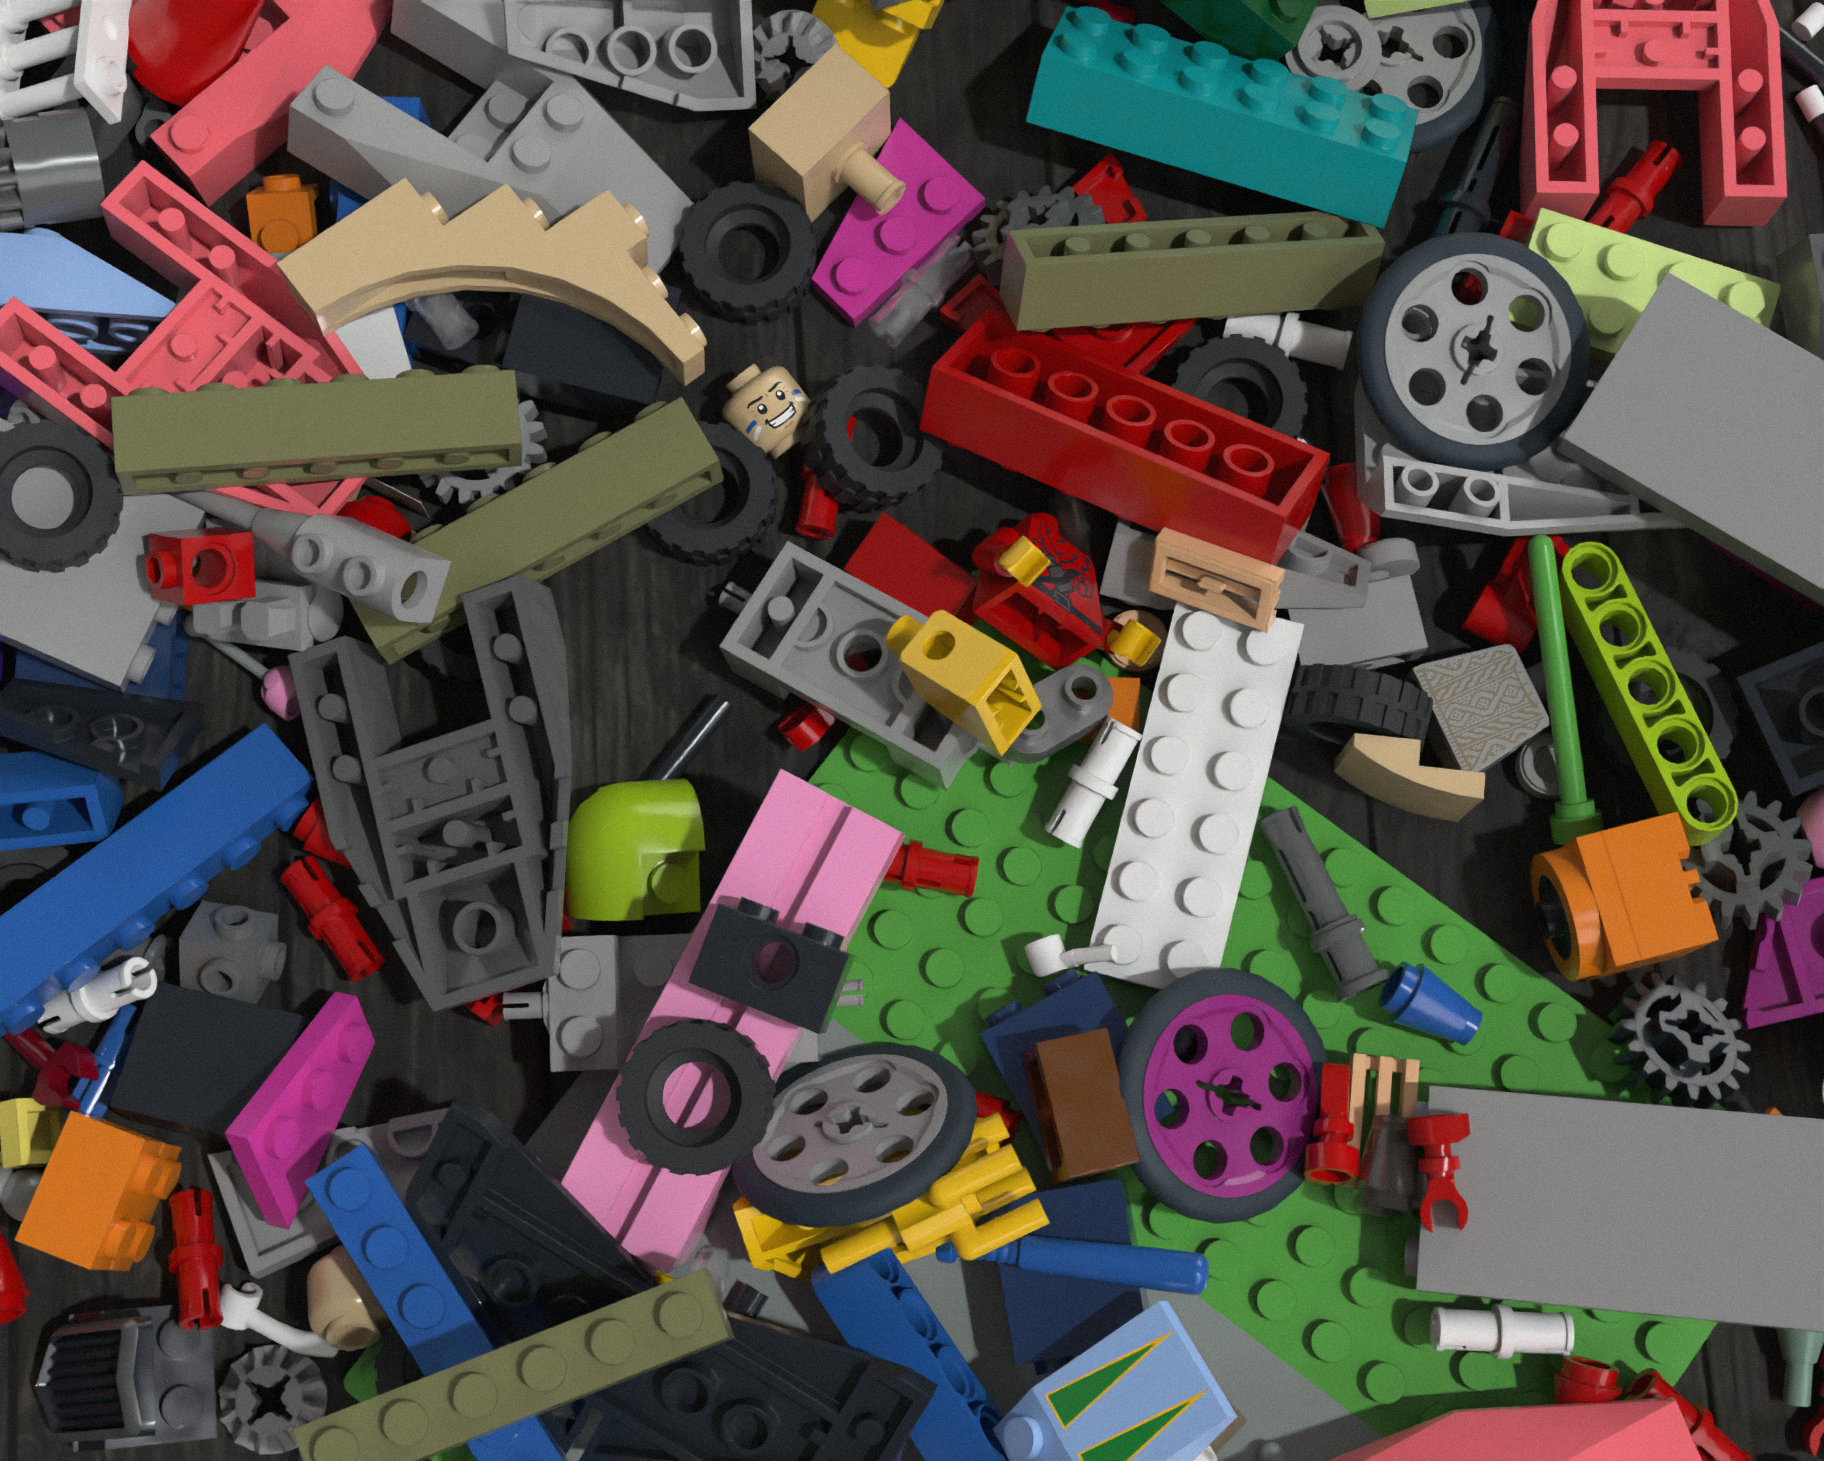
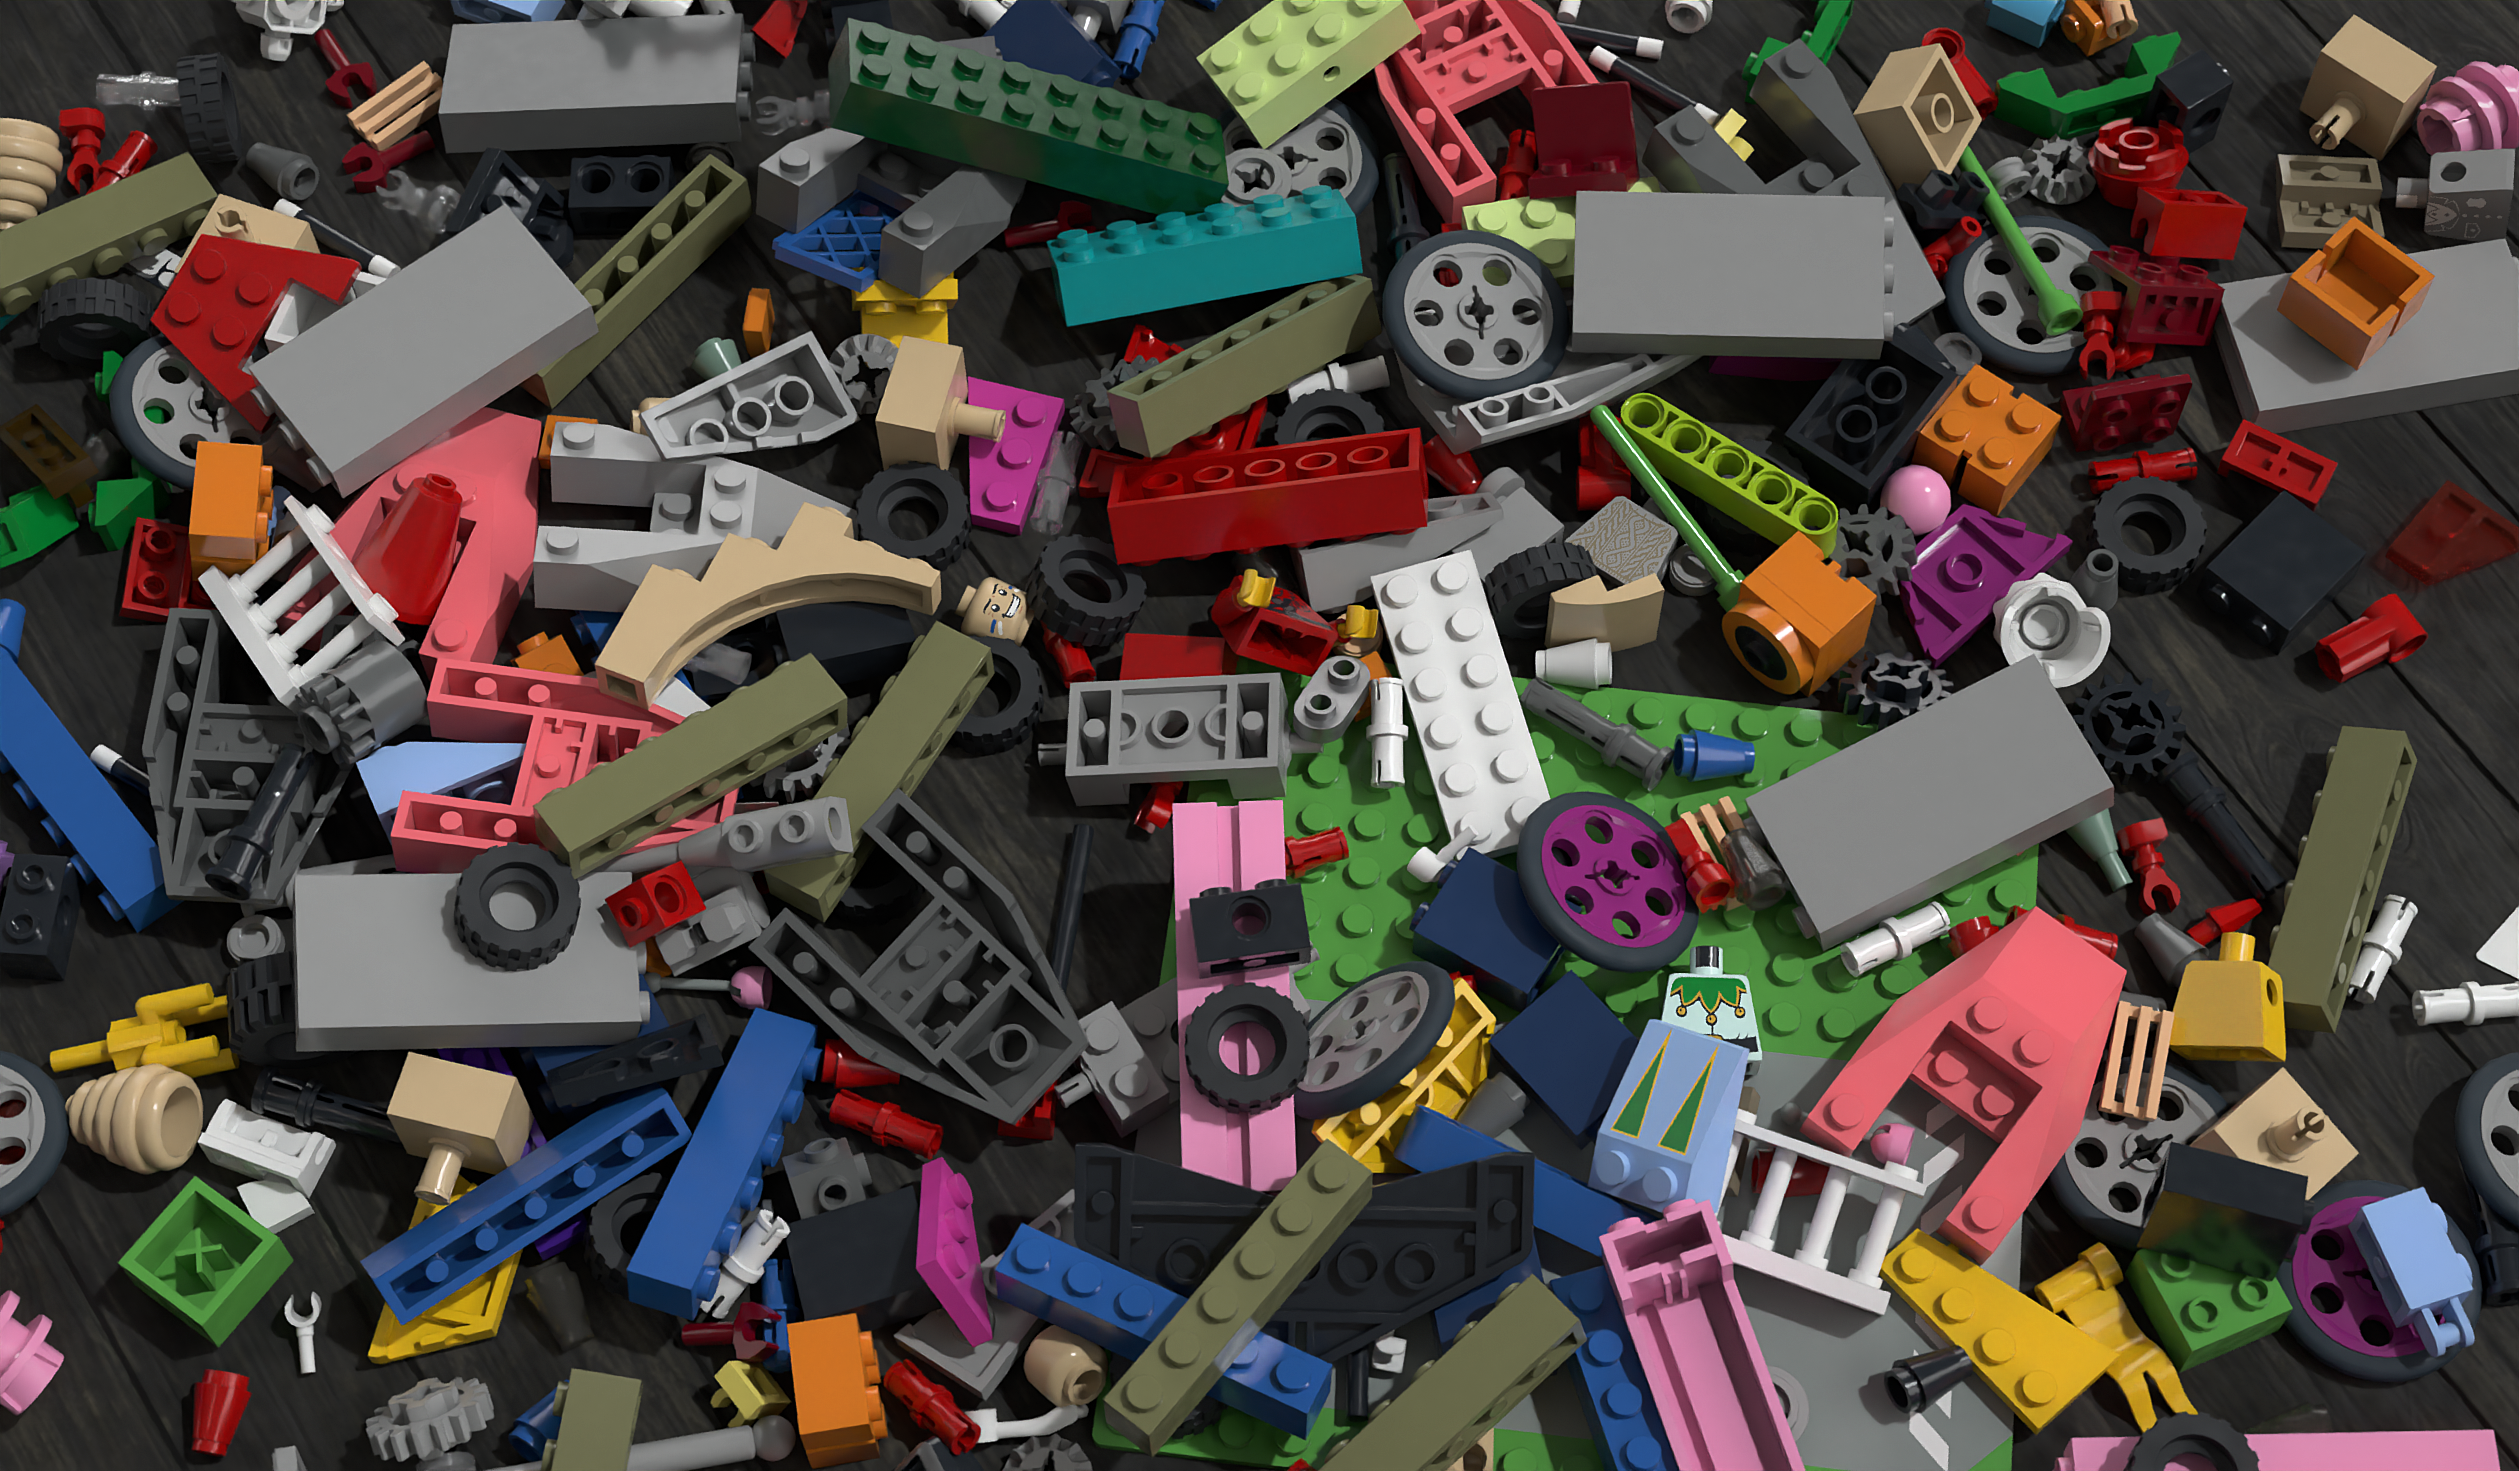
camera: 30 degrees left, 15 degrees down
lime brick [563,778,705,921] -> none
yellow plant [820,1112,1050,1275] -> none
yellow torso [885,610,1042,757] -> none
blue piece [936,1234,1209,1295] -> none
reddish brown hinge [1020,1028,1140,1184] -> none
light nougat tile [1147,527,1285,633] -> none
red piece [1406,1113,1471,1233] -> none
none -> dark grey cone [1456,1072,1531,1138]
none -> dark red bracket [1528,81,1640,199]
none -> white cone [1535,638,1612,690]
none -> torso [1660,946,1762,1075]

